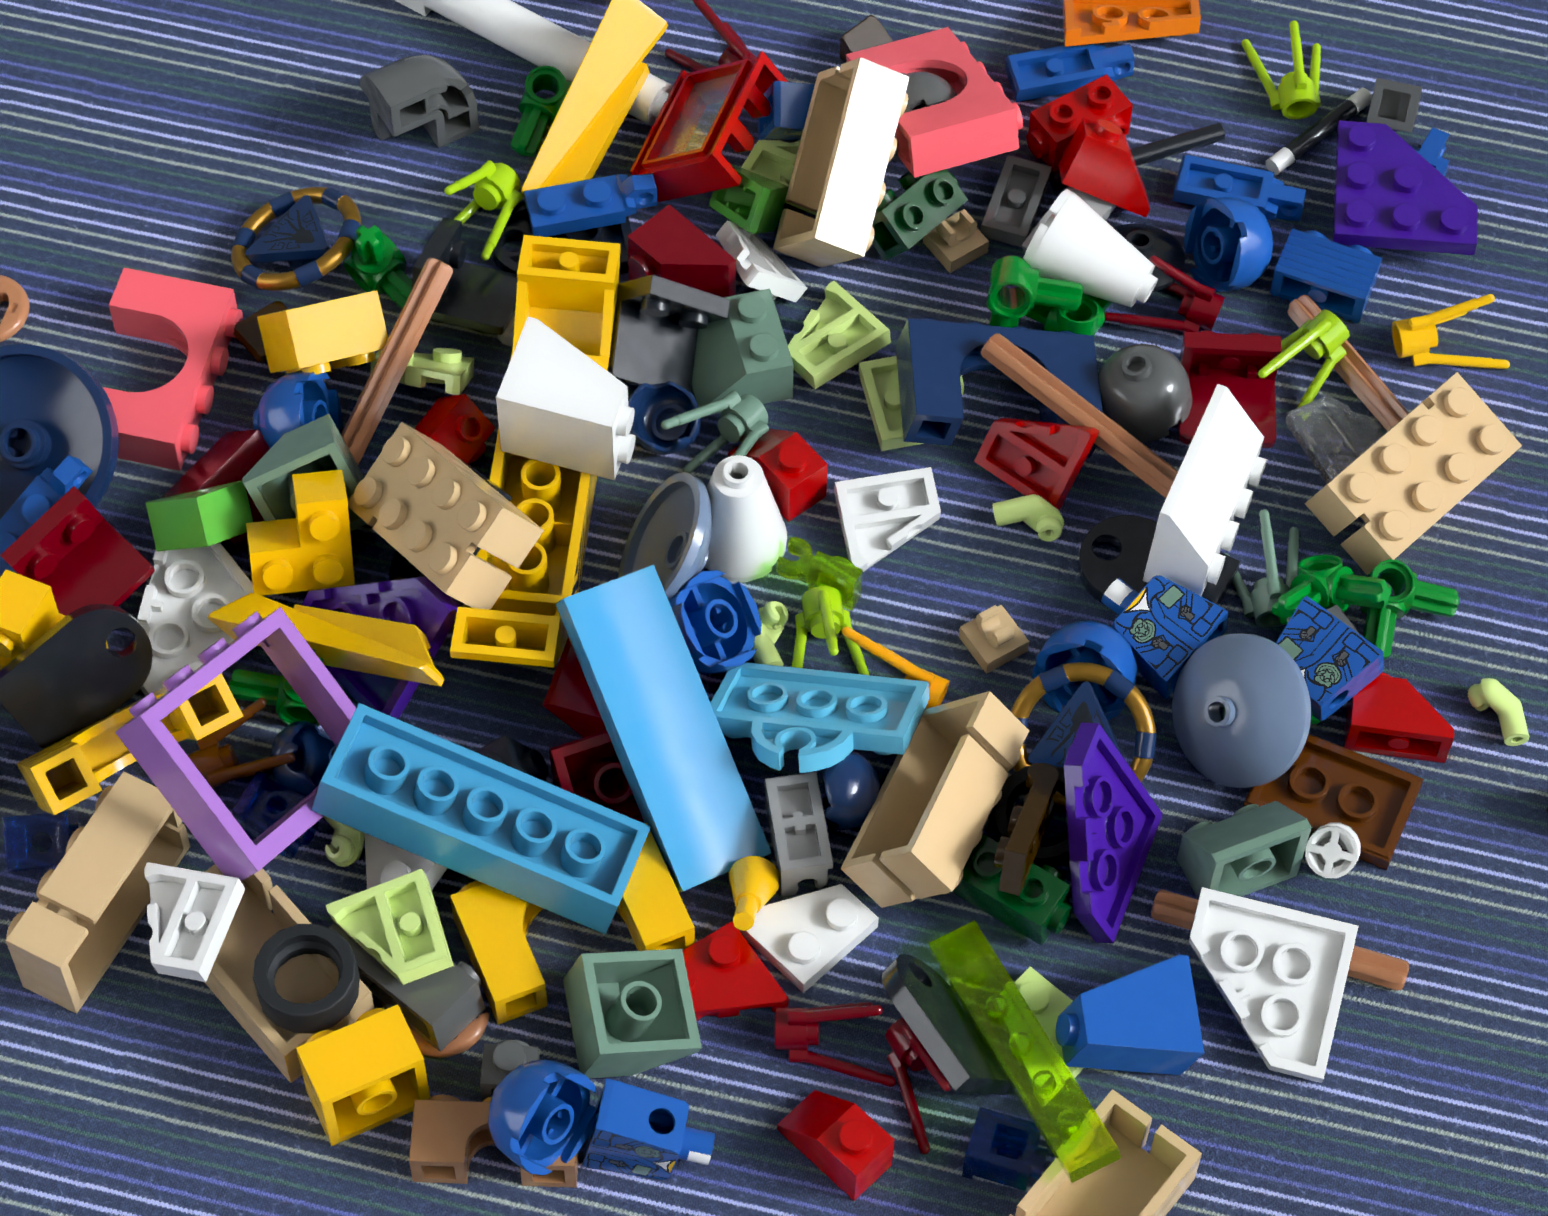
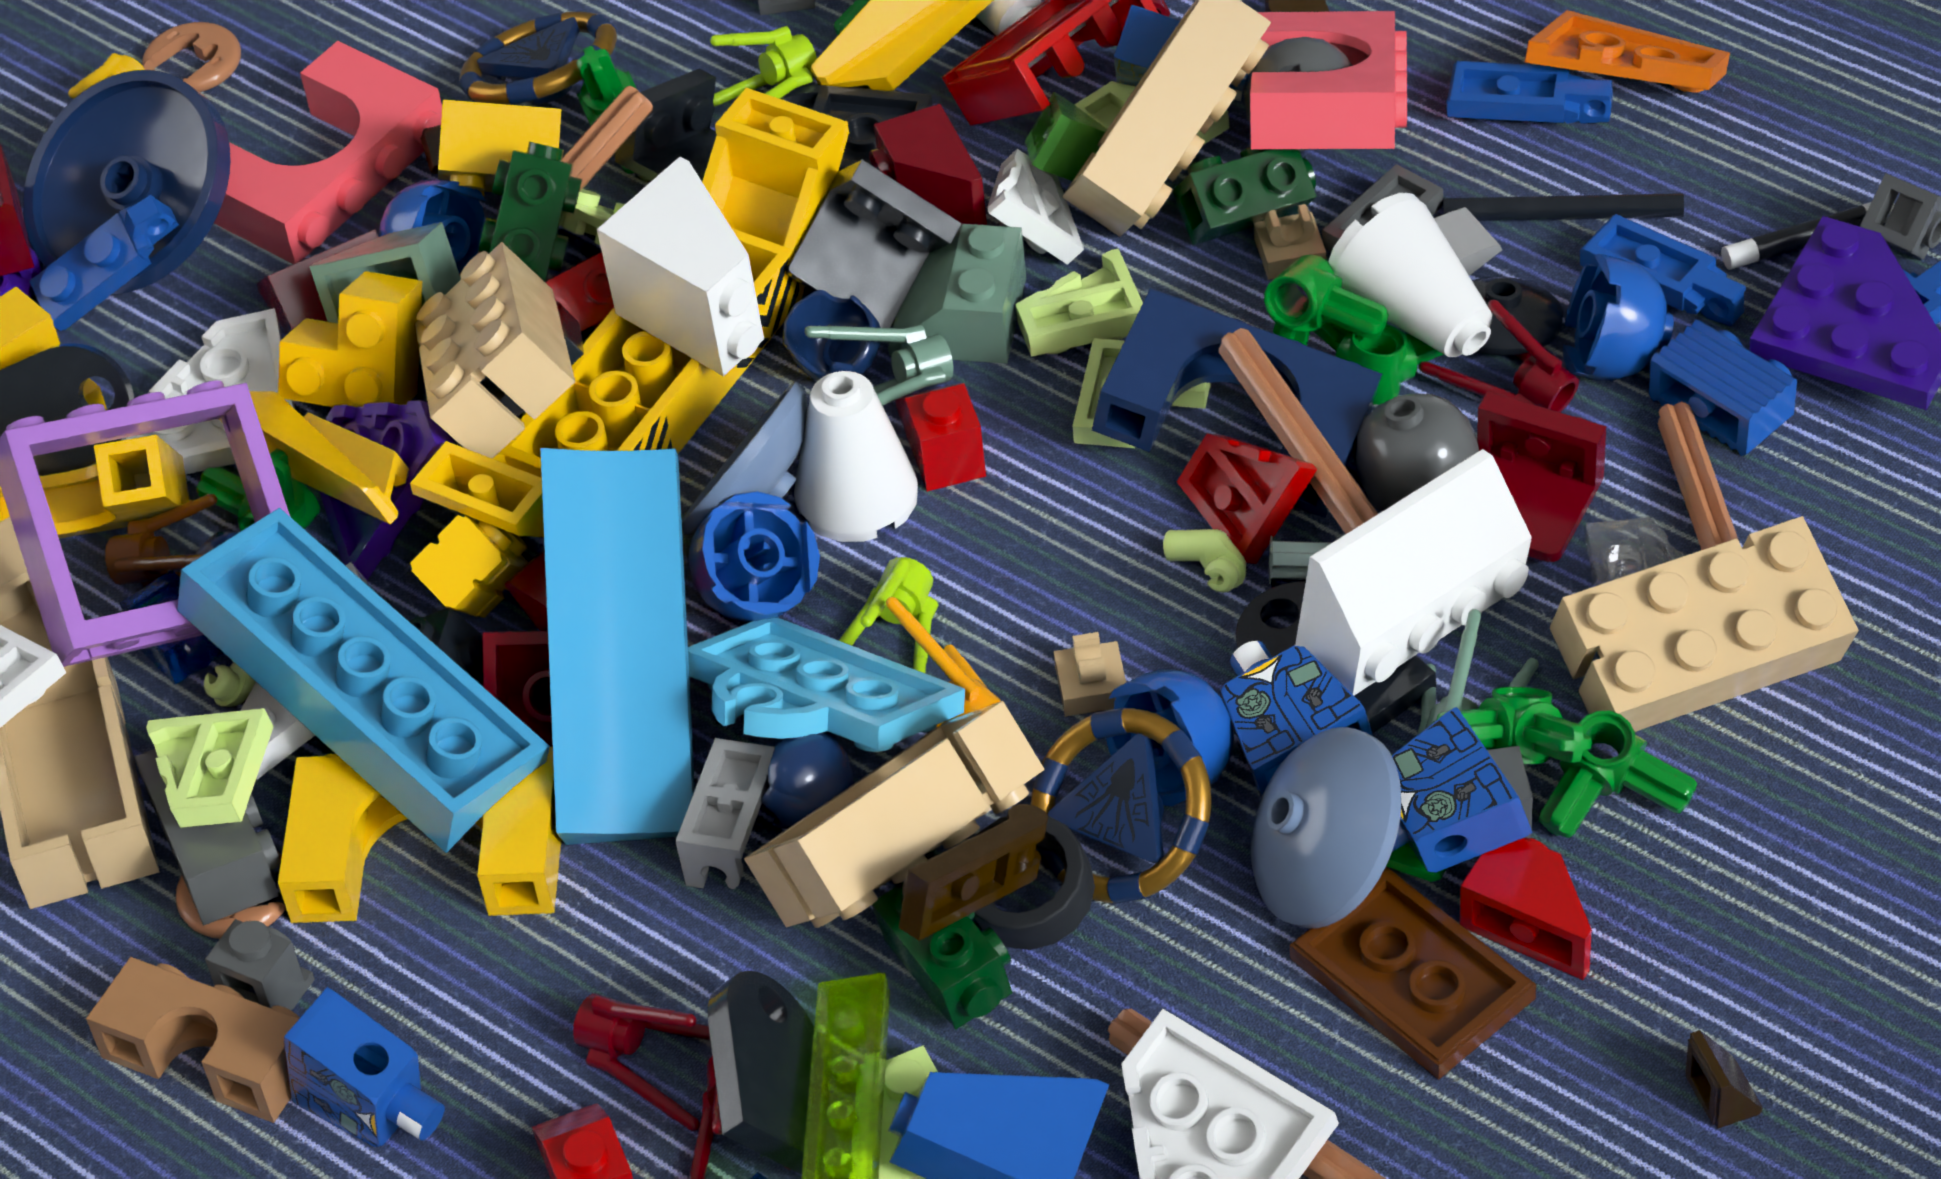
camera: 30 degrees right, 10 degrees down
dark red bracket [0,486,155,616] -> none
bright green slope [145,480,253,551] -> none
black tyre [253,924,360,1033] -> none
yellow brick [296,1004,430,1147] -> none
blue cylinder [488,1060,597,1175] -> none
blue hinge [524,174,658,237] -> none
sand green slope [563,949,702,1078] -> none
red wing [683,921,789,1021] -> none
yellow cone [729,856,780,931] -> none
white wing [738,884,879,993] -> none
yellowish green arm [752,601,789,666] -> none
clear neon green plate [777,537,863,611] -> none
white wing [834,467,941,576] -> none
red brick [1026,74,1133,171] -> none
red slope [1059,117,1150,217] -> none
dark purple plate [1064,723,1163,944] -> none
sand green slope [1177,801,1312,900] -> none
lime plant [1241,20,1321,119] -> none
lime plant [1258,309,1350,420] -> none
white wheel [1305,822,1361,878] -> none
yellow plant [1392,294,1510,369] -> none
yellowish green arm [1468,678,1529,746] -> none
none -> yellow brick [410,515,529,618]
none -> dark green brick [478,141,582,282]
none -> light aqua piece [1269,535,1331,584]

